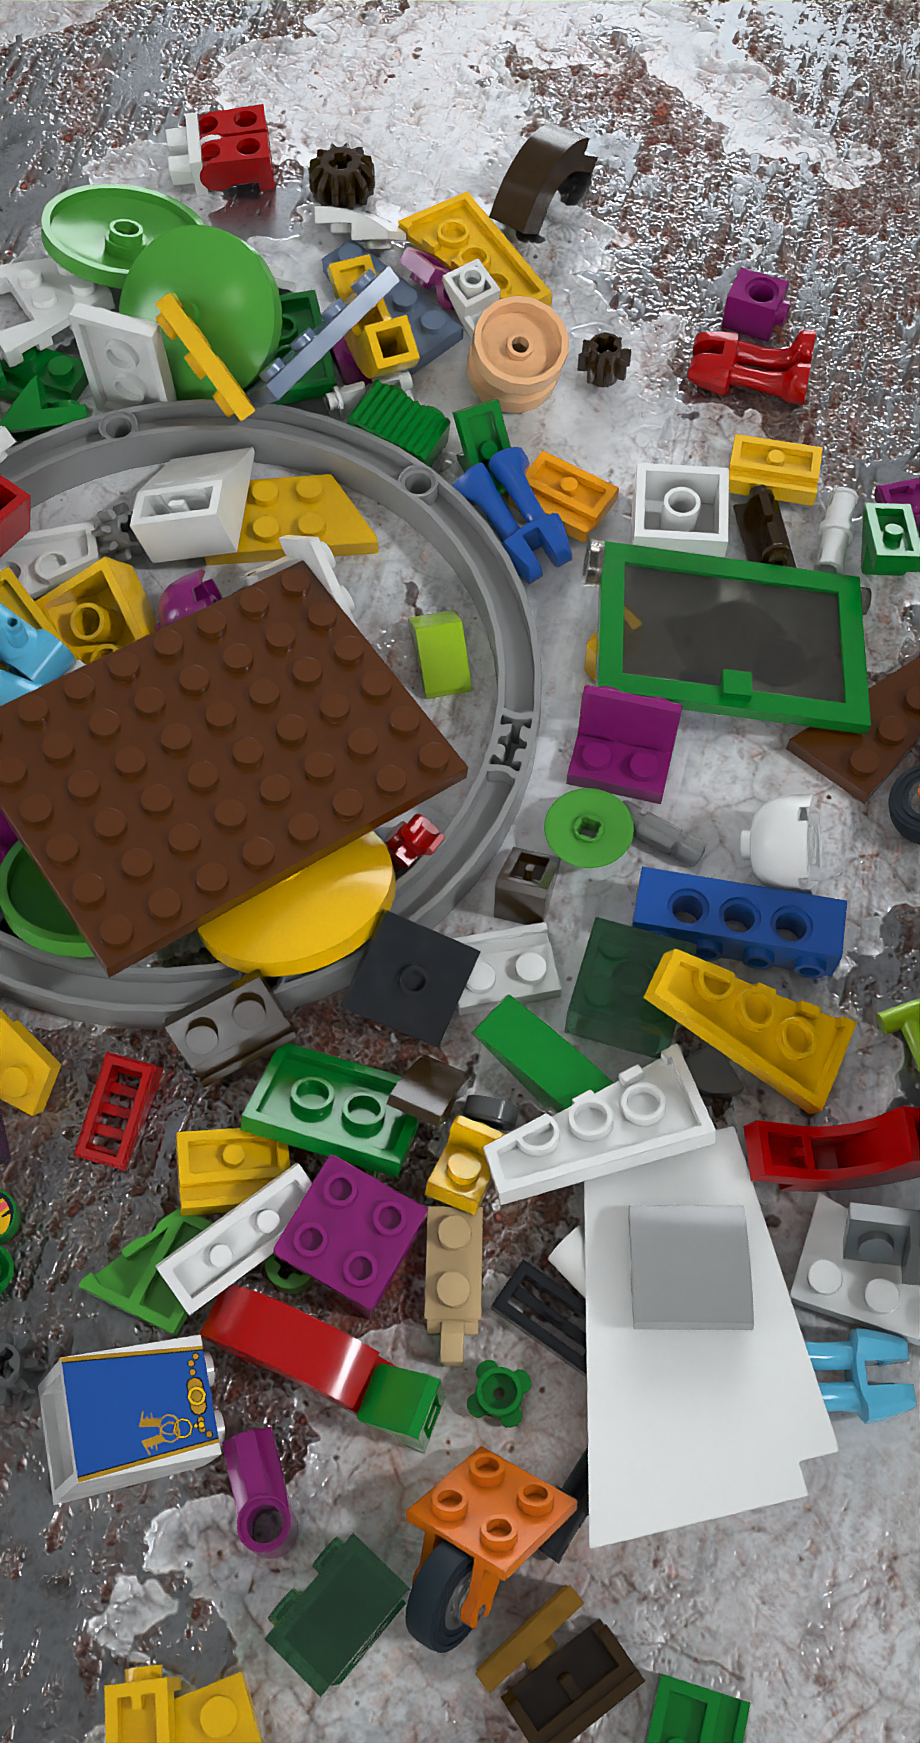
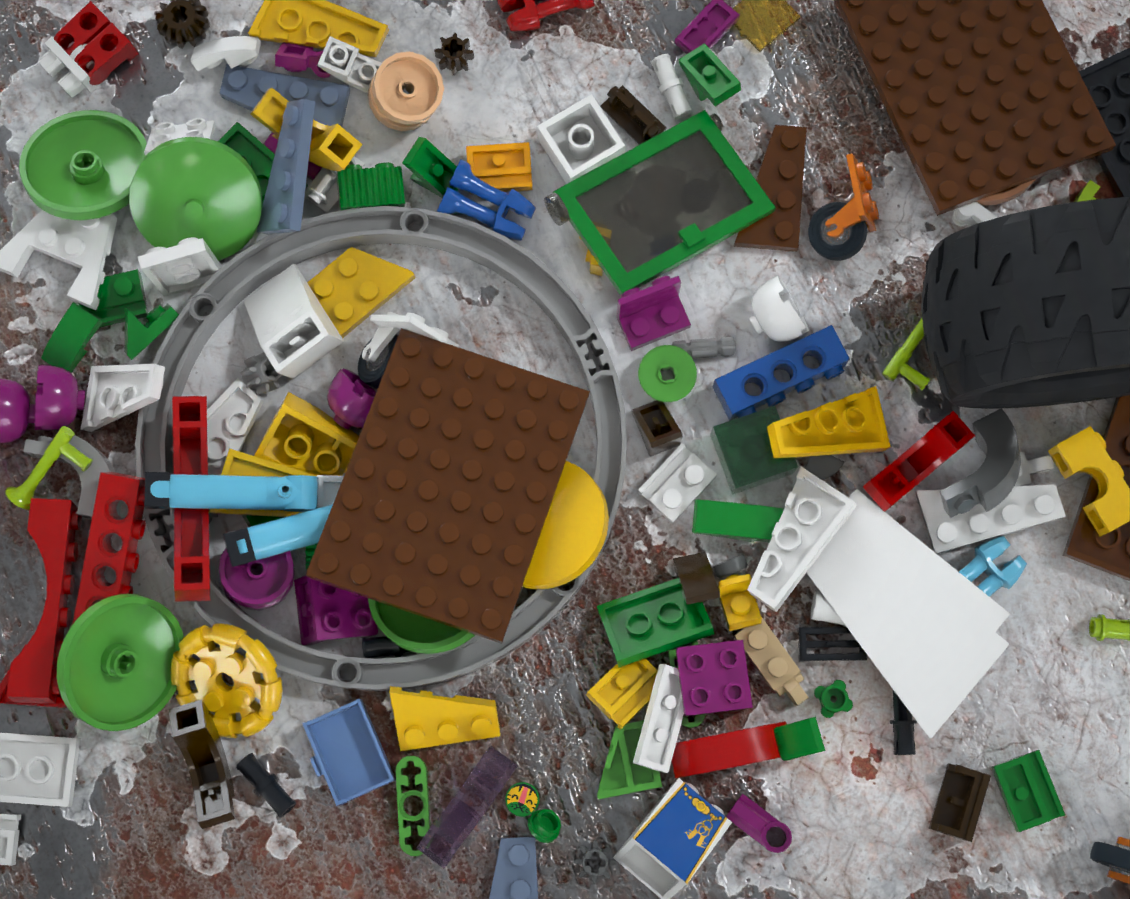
camera: 35 degrees left, 15 degrees up
red slope [73,1051,164,1171] -> none
yellow wing [155,292,256,421] -> none
plate [164,969,297,1087] -> none
clear green brick [264,1533,411,1697] -> none
black plate [341,908,481,1047] -> none
red plate [384,814,445,872] -> none
orange plate [405,1446,578,1653] -> none
lime slope [408,610,472,699] -> none
pearl gold plate [475,1584,585,1693] -> none
light grey slope [628,1205,754,1330] -> none
yellow plate [729,434,823,506] -> none

